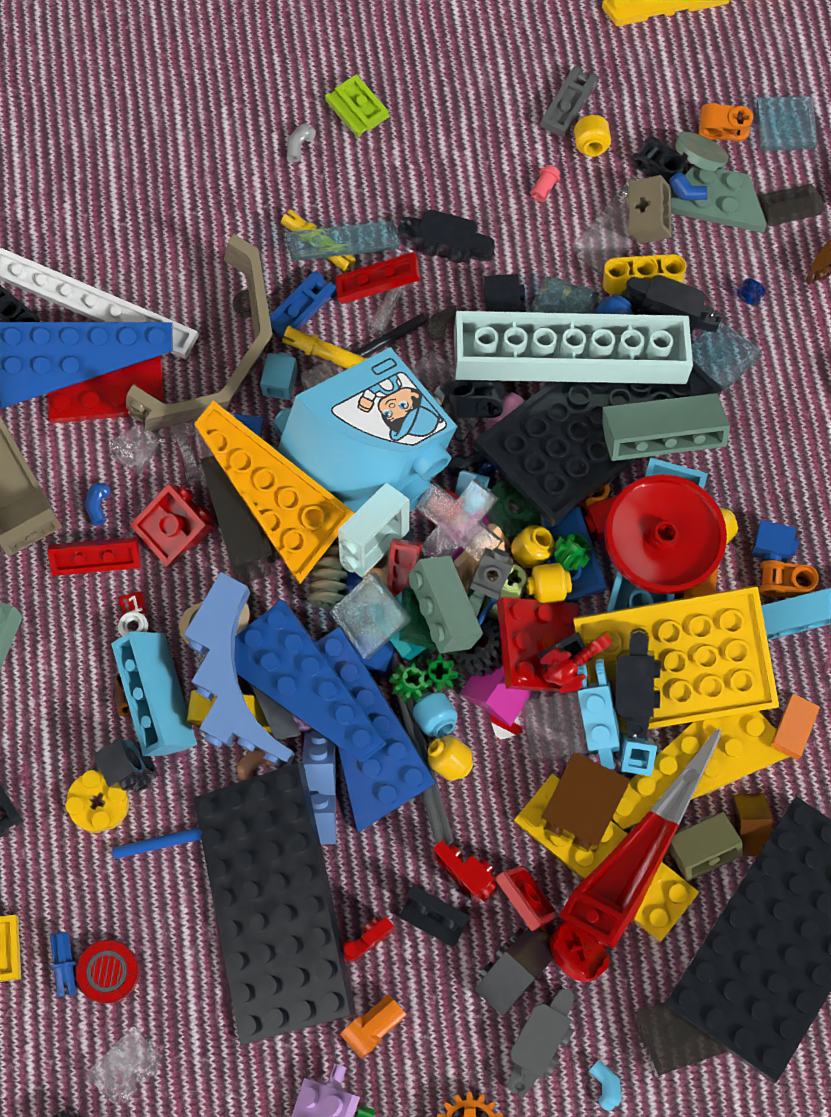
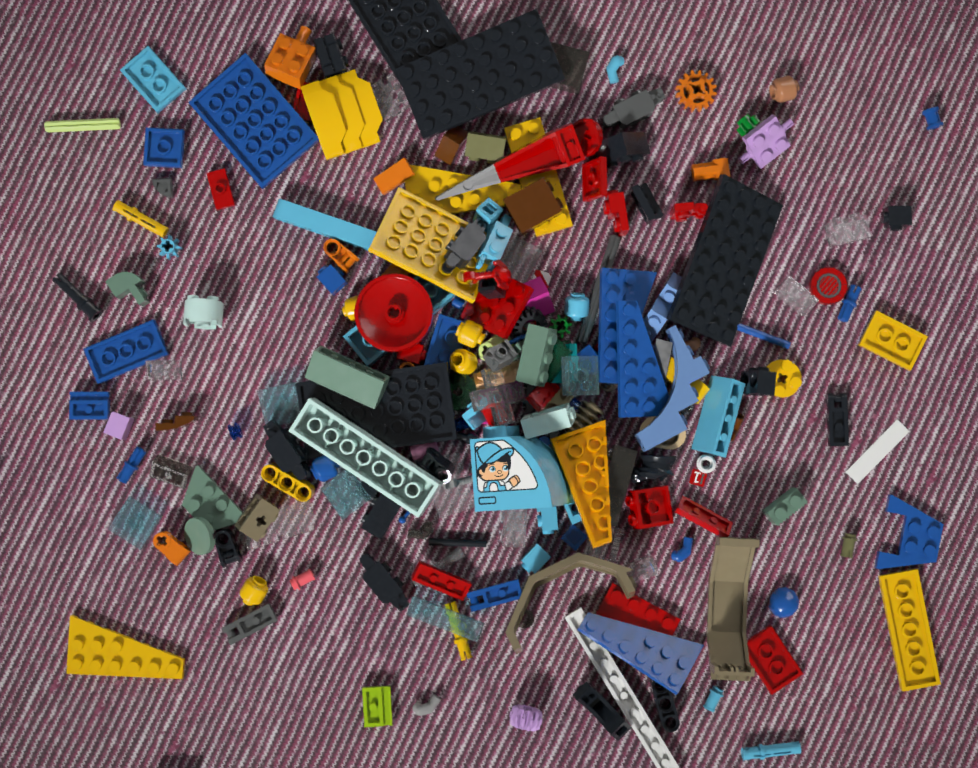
camera: 150 degrees left, 15 degrees up
yellow pin [282,326,368,369] -> none
green gear [389,663,429,702] -> none
yellow head [427,735,473,781] -> none
green gear [553,533,591,570] -> none
blue arm [669,172,707,200] -> none
none -> lavender gear [509,704,543,731]
none -> black arch [573,681,632,741]
none -> black piece [630,455,677,484]
none -> clear brick [773,276,819,316]

